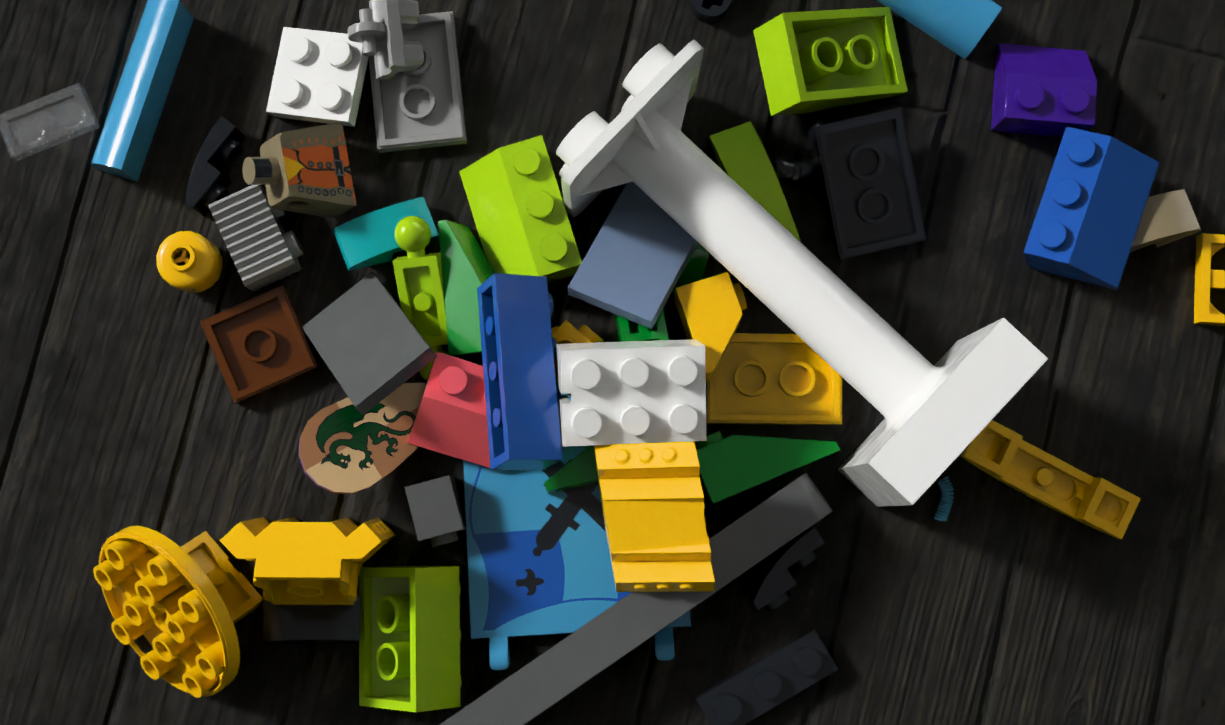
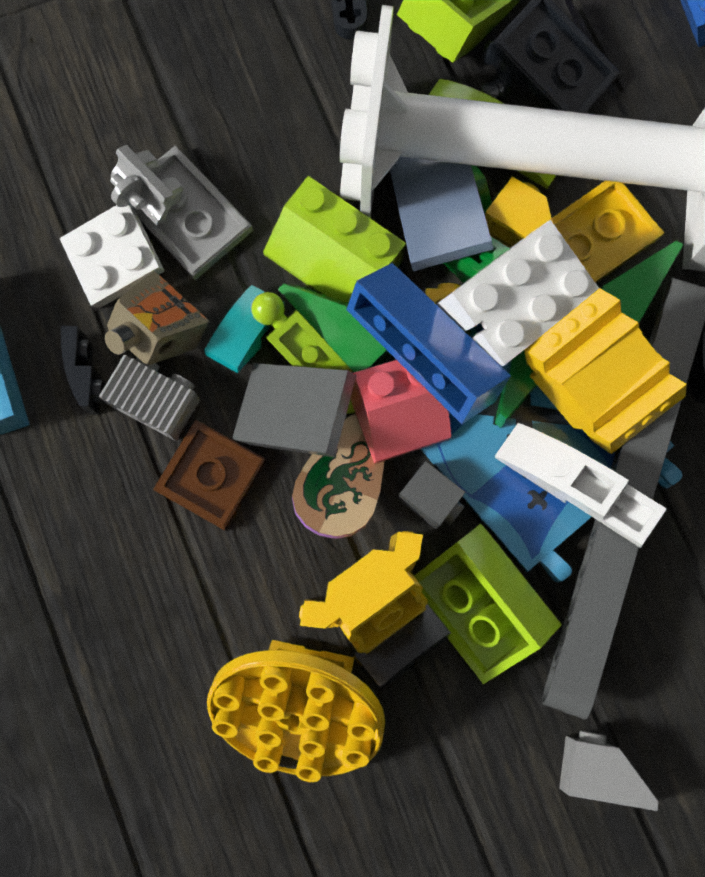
camera: 35 degrees left, 5 degrees down
yellow head [156,231,222,293] -> none
none -> white slope [495,423,667,548]

